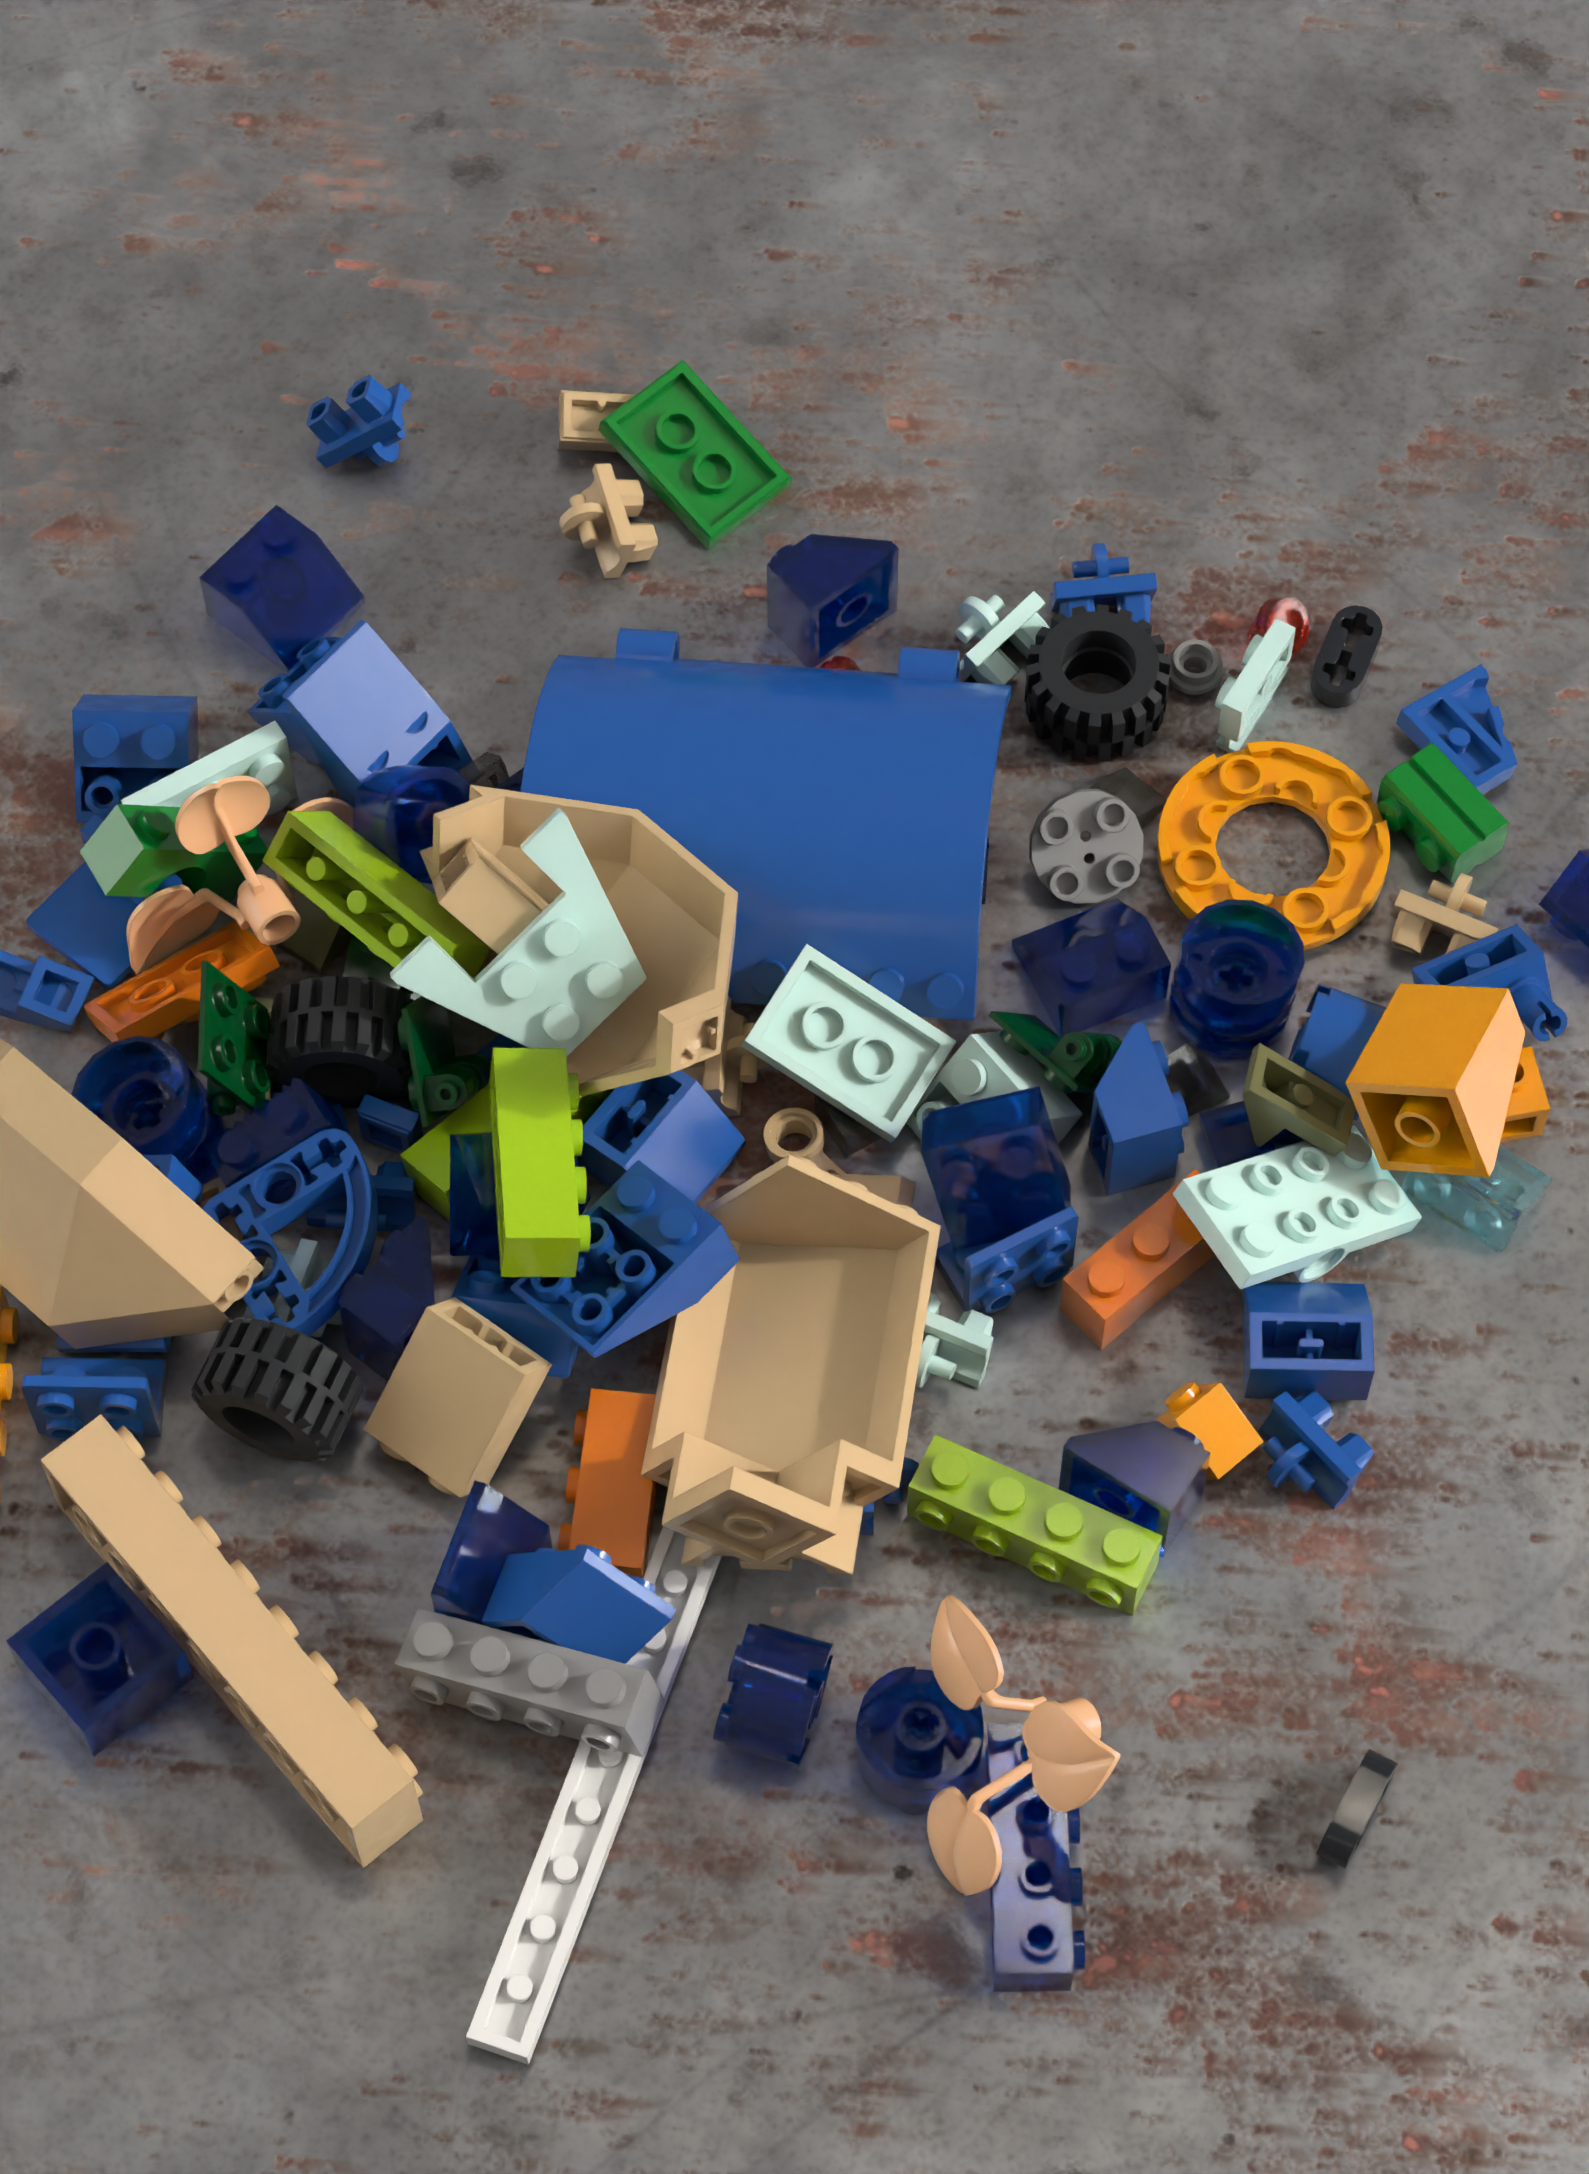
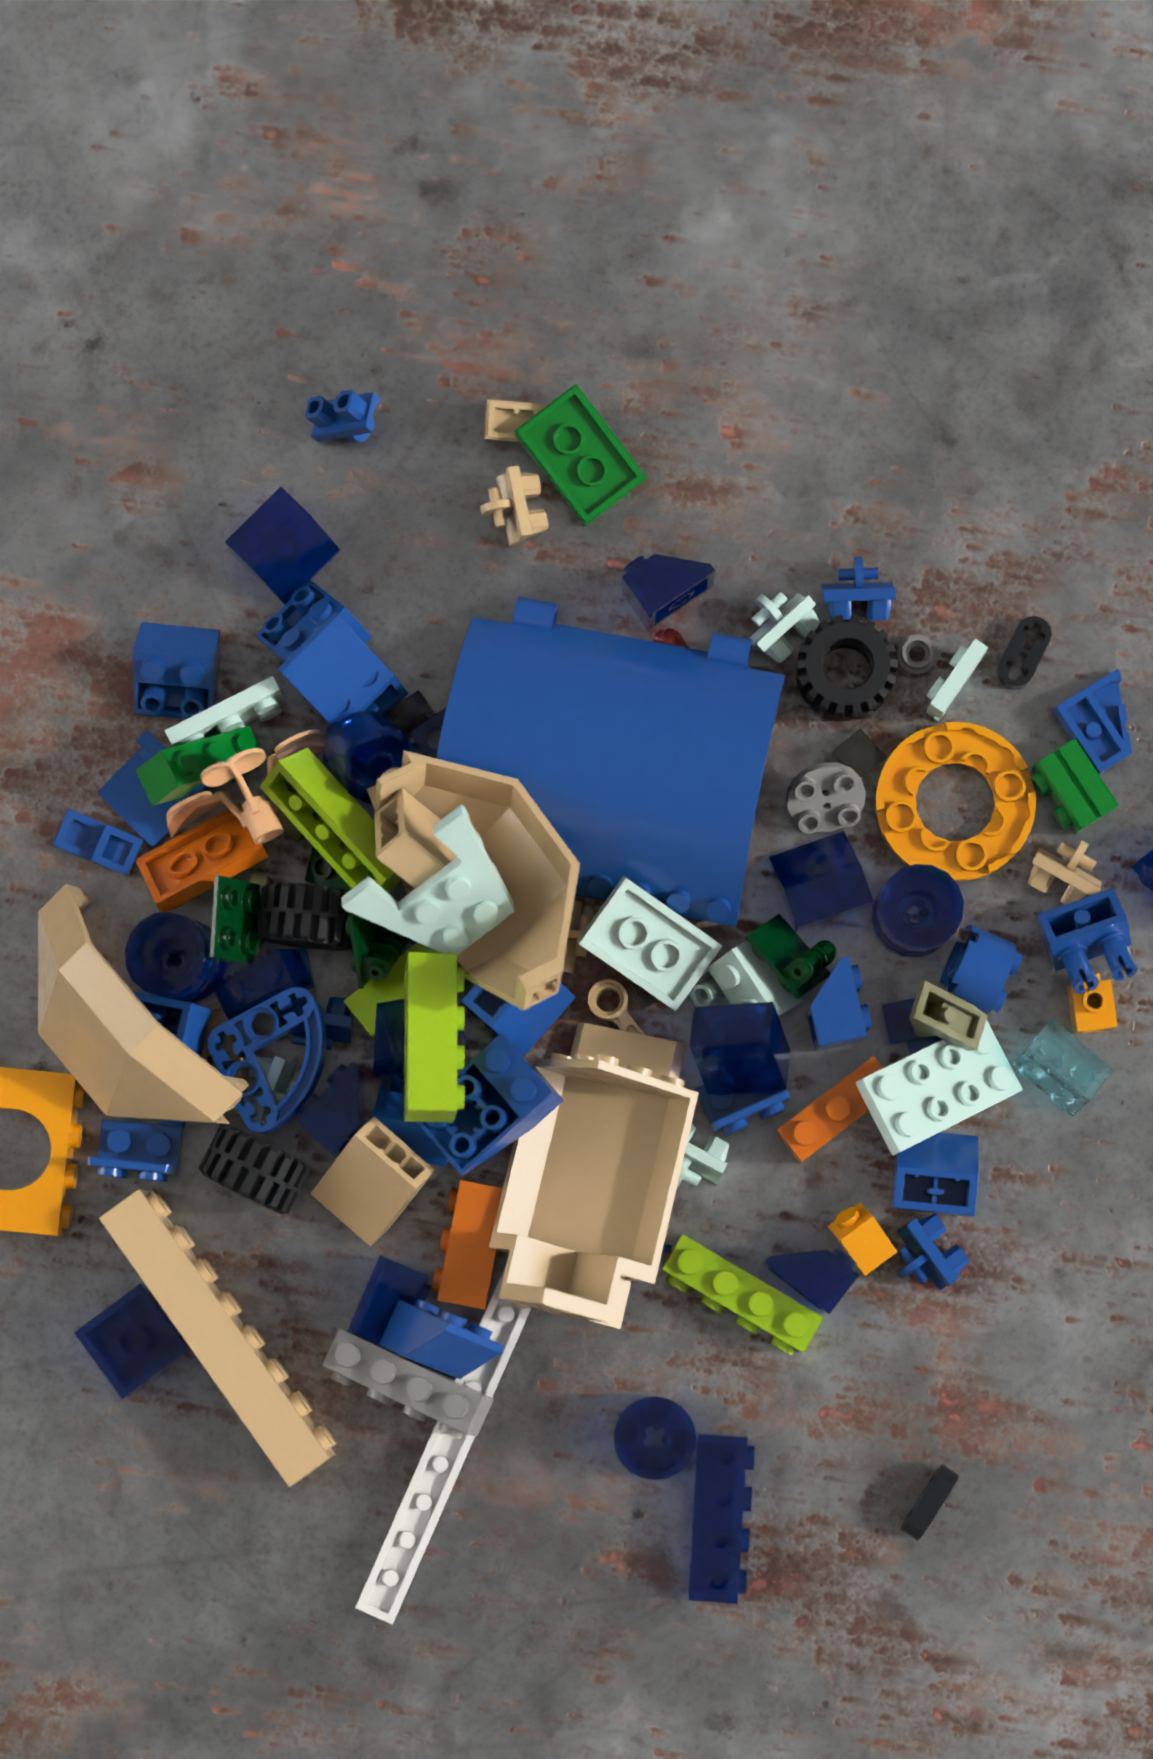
camera: 10 degrees right, 20 degrees up
blue tile [357,1094,424,1154] -> none
clear blue brick [713,1623,834,1767] -> none
light nougat plant [927,1595,1121,1897] -> none
clear smoke slope [1165,1042,1230,1117] -> none
clear red tile [1247,598,1310,654] -> none
light orange slope [1345,983,1525,1177] -> none

